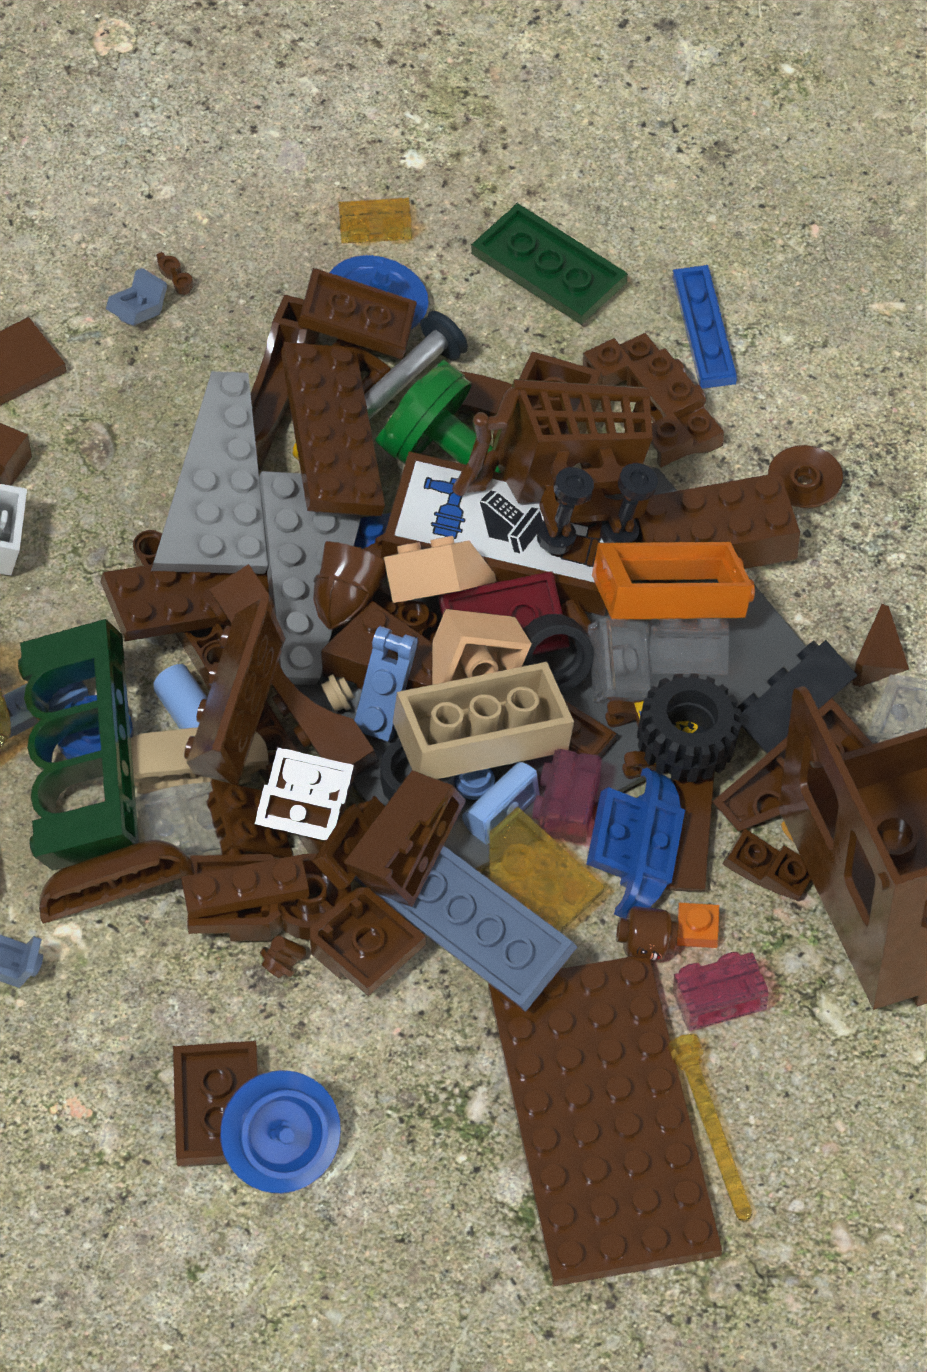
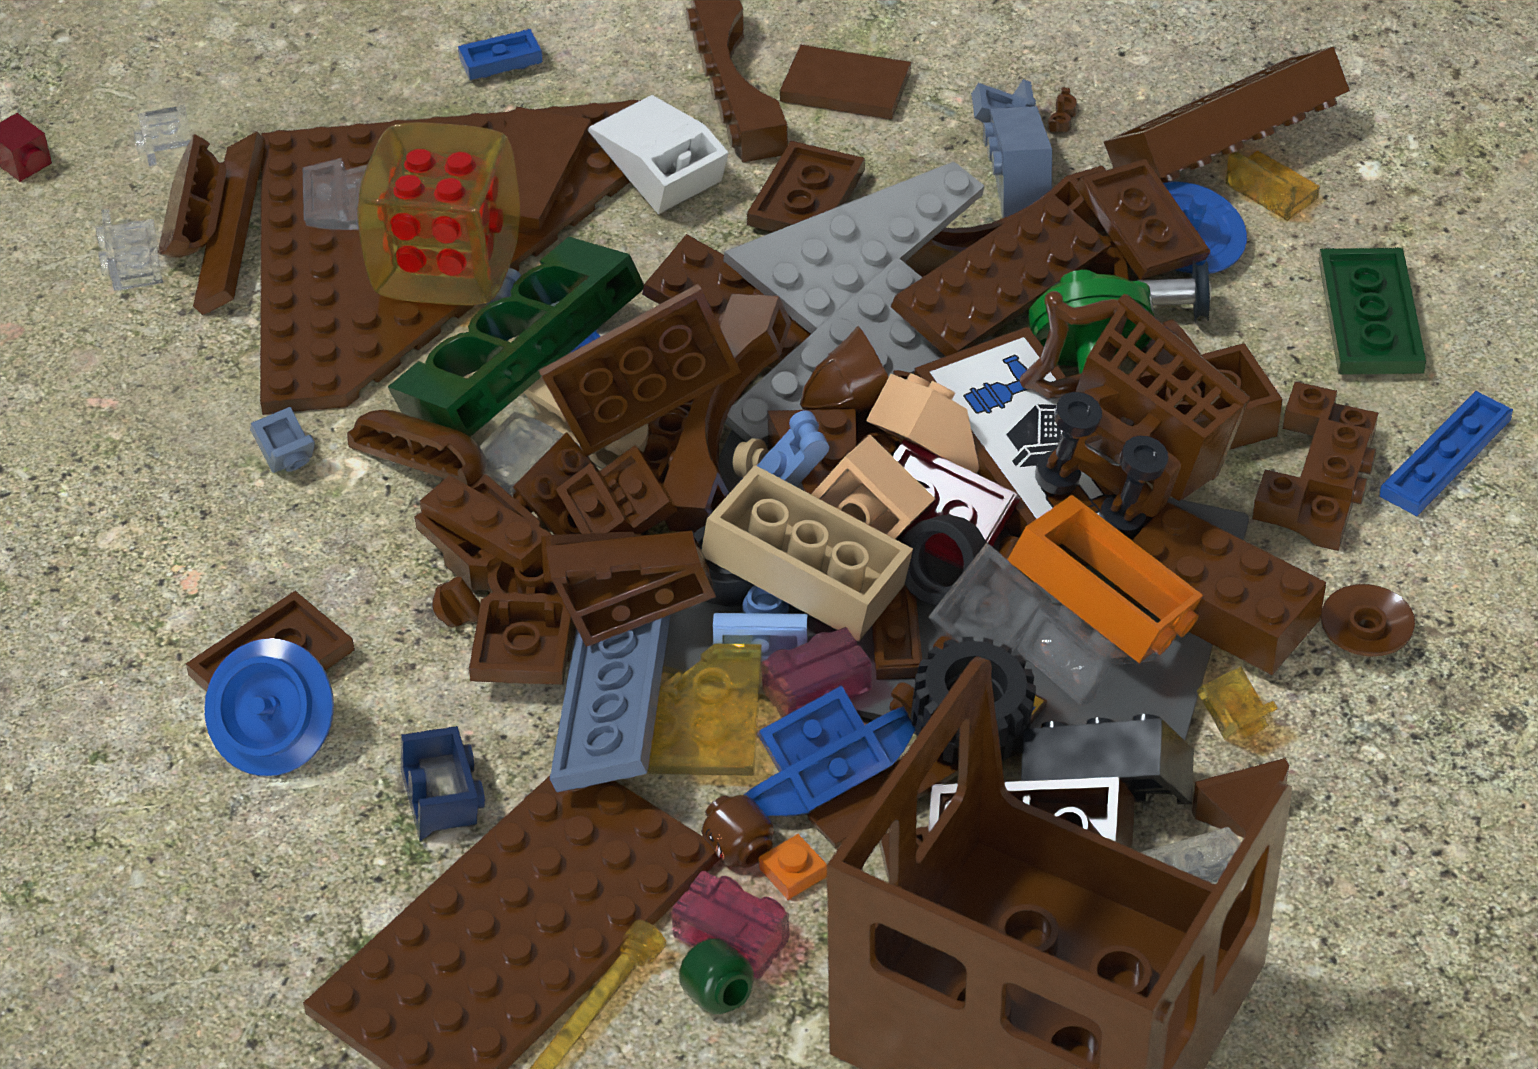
camera: 50 degrees right, 10 degrees down
none -> dark blue window [401,726,485,841]
none -> dark green head [679,938,754,1014]
none -> reddish brown plate [747,140,865,232]
none -> sand blue wedge [983,106,1052,218]
none -> reddish brown brick [1103,46,1350,183]
none -> clear yellow bracket [1197,667,1278,740]

